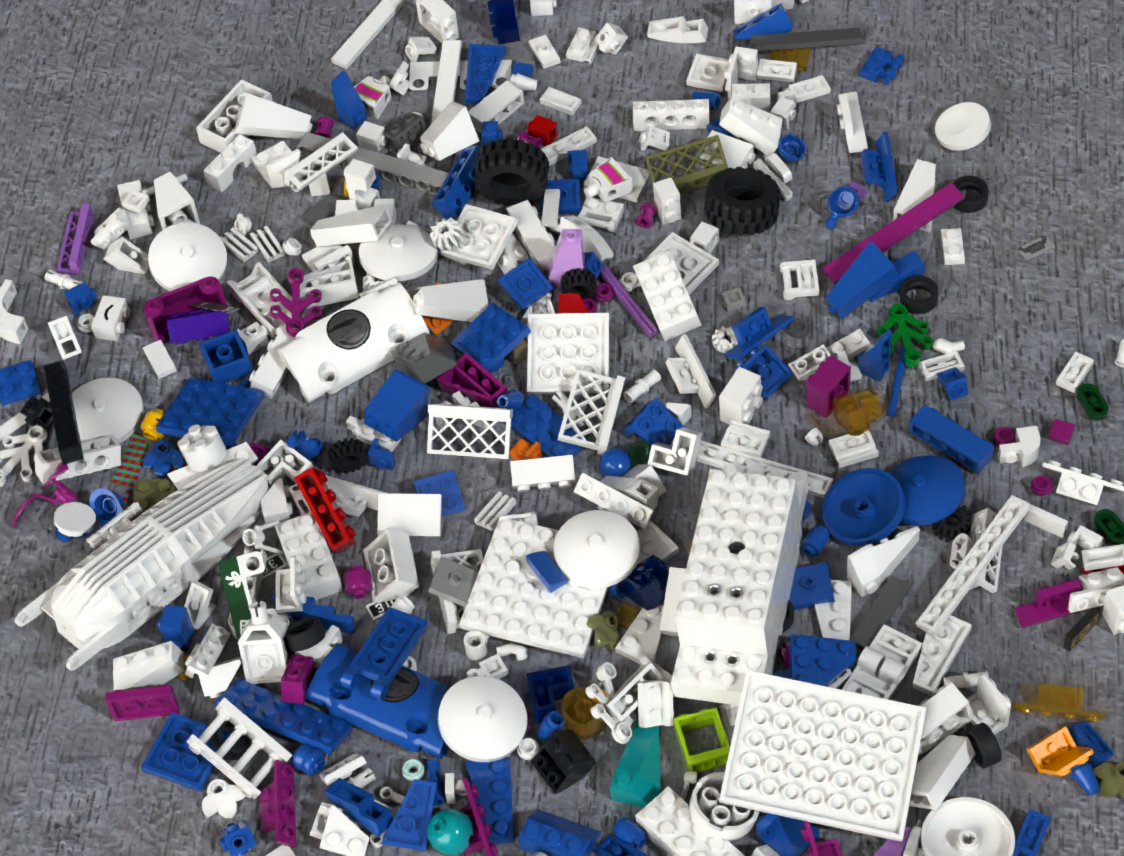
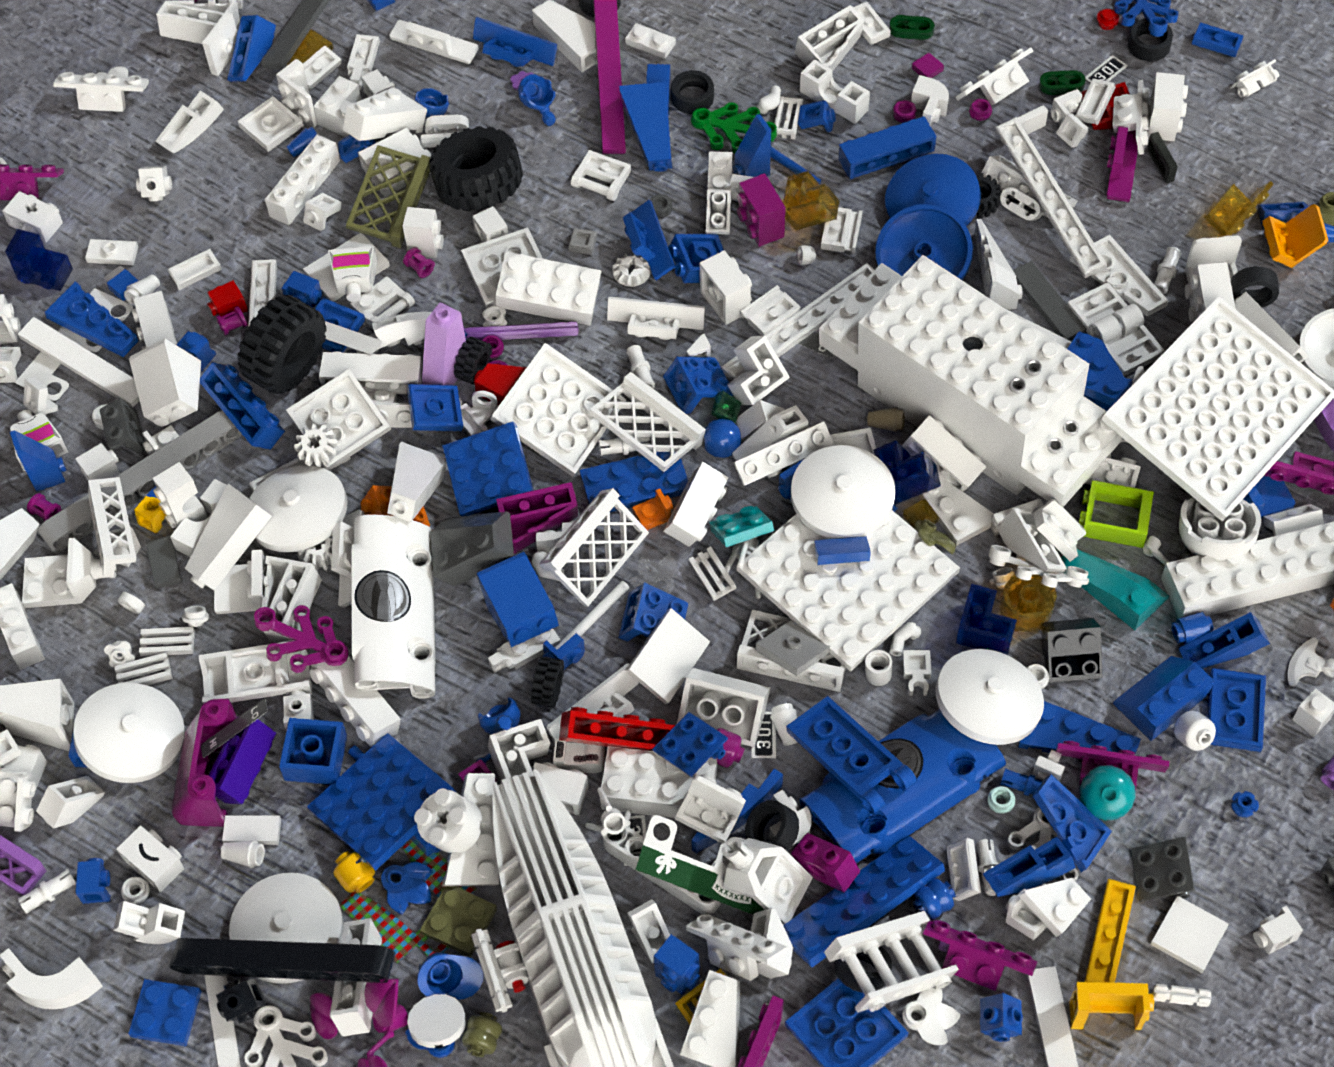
camera: 65 degrees left, 5 degrees up
blue cone [497,389,524,410] -> none
blue cone [537,711,565,741] -> none
white plate [566,27,599,64] -> none
none -> white tile [118,592,145,614]
none -> white cone [221,840,265,868]
none -> olive piece [462,1012,502,1058]
none -> white bar [555,581,629,649]
none -> blue hinge [652,712,728,777]
none -> teal plate [709,506,774,547]
none -> white wedge [794,5,865,70]
none -> white arch [800,59,870,124]

